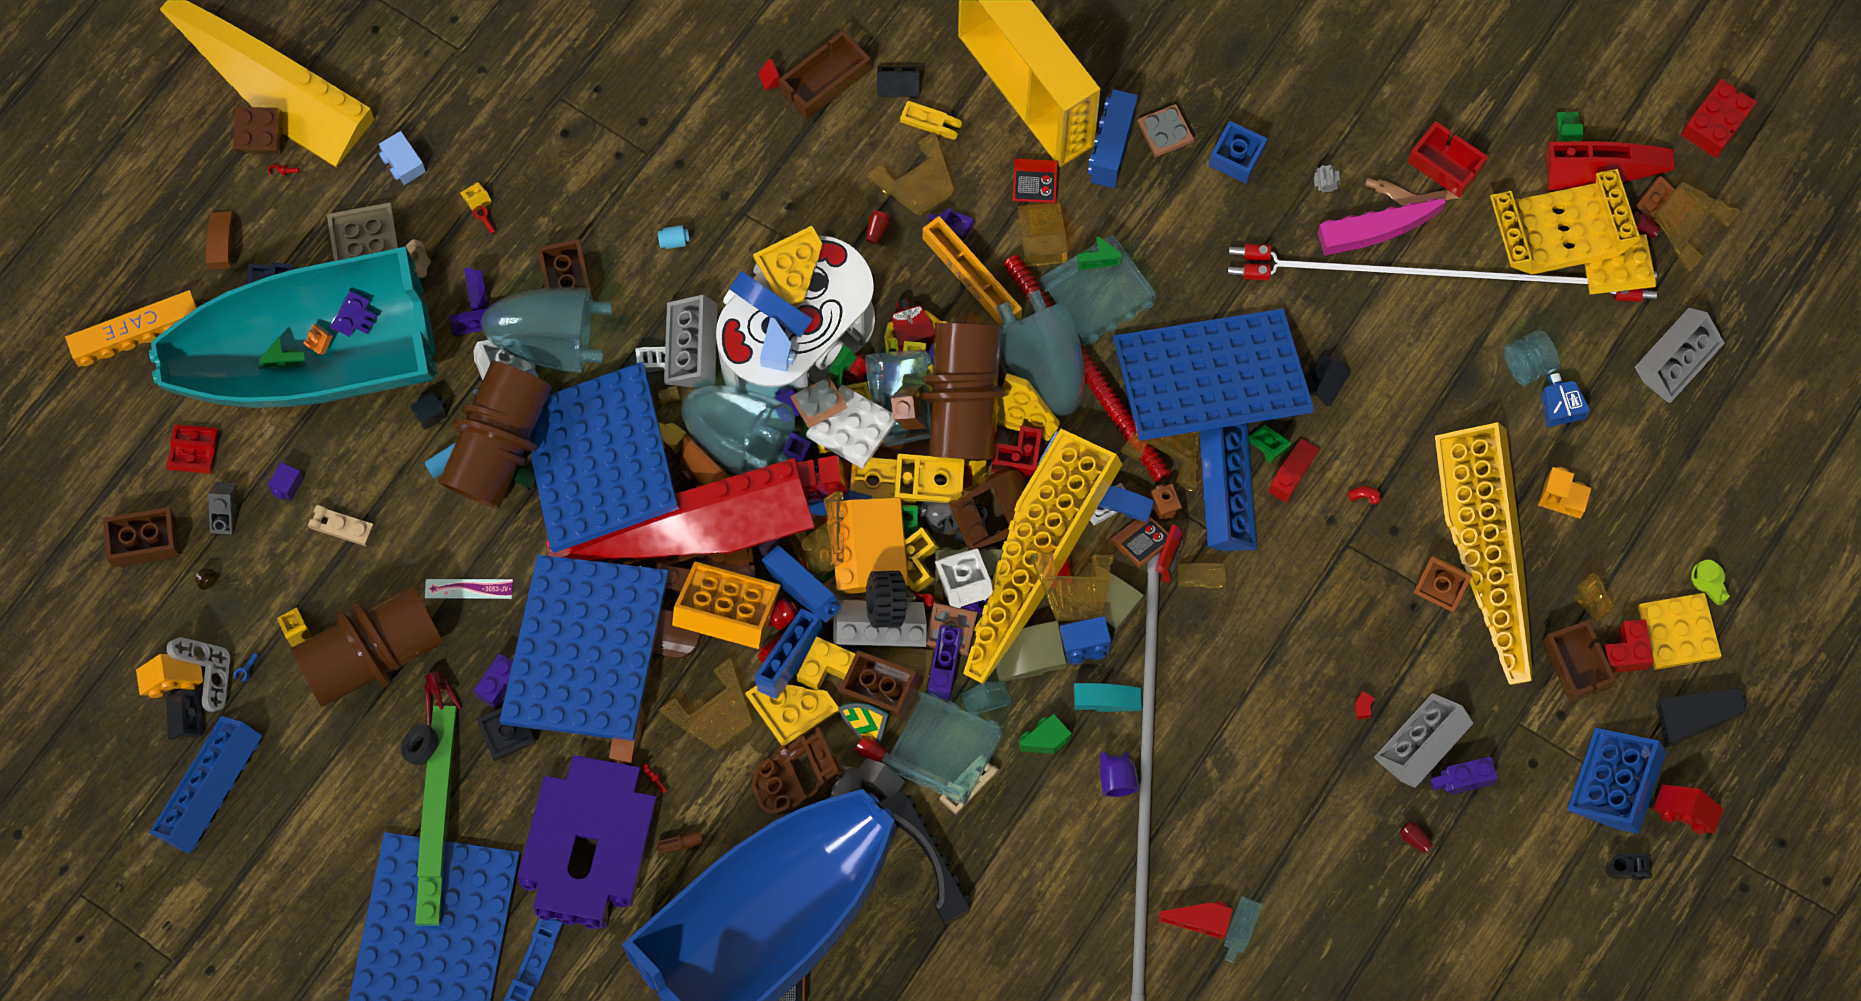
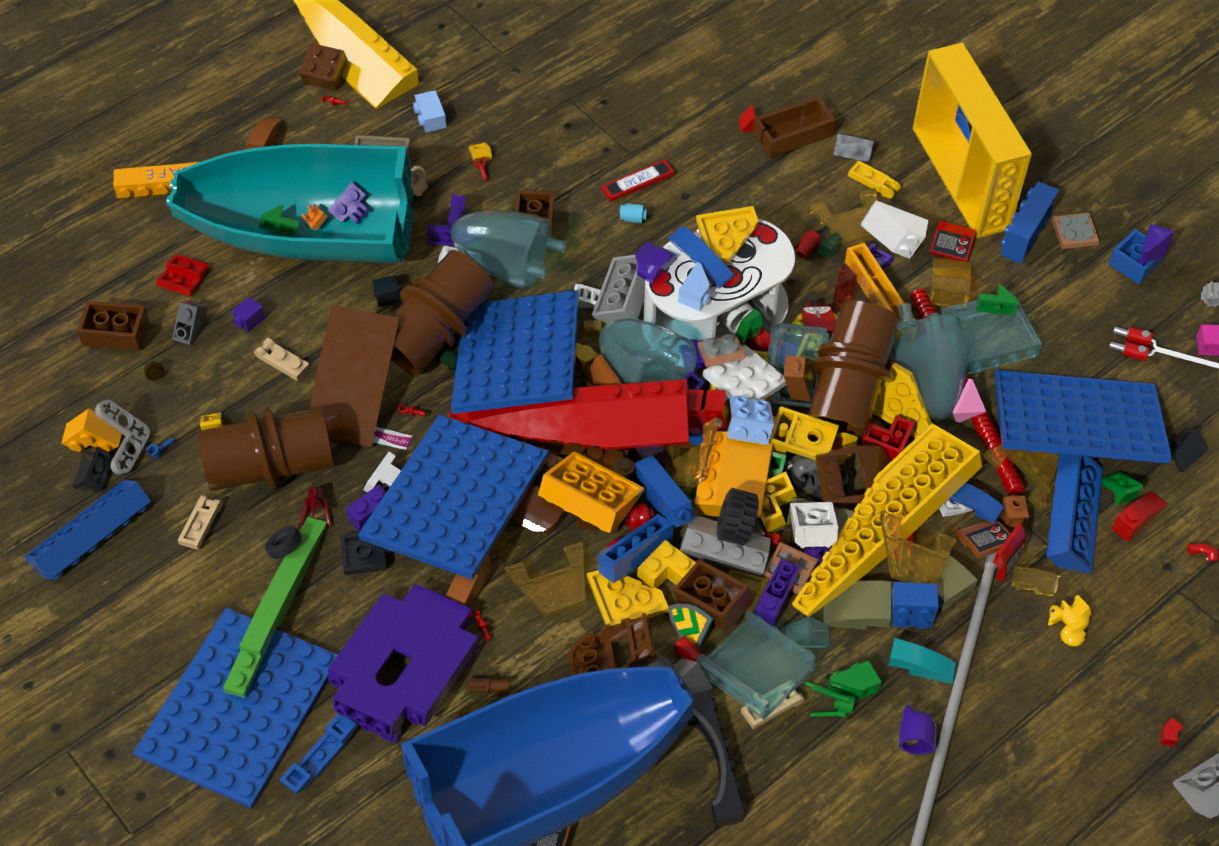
camera: 15 degrees right, 15 degrees down
none -> tan plate [178,495,222,550]
none -> reddish brown piece [309,305,400,447]
none -> white piece [364,452,401,492]
none -> red hand [398,404,427,417]
none -> tile [601,159,674,202]
none -> dark brown plate [614,457,635,477]
none -> dark purple slope [635,242,677,284]
none -> light blue bracket [727,396,774,445]
none -> green plant [805,681,855,718]
none -> clear green cone [818,233,842,258]
none -> clear red panel [832,264,857,309]
none -> white slope [861,201,928,259]
none -> bright pink slope [952,379,986,423]
none -> yellow animal [1048,595,1091,646]
none -> dark purple slope [1139,224,1175,265]

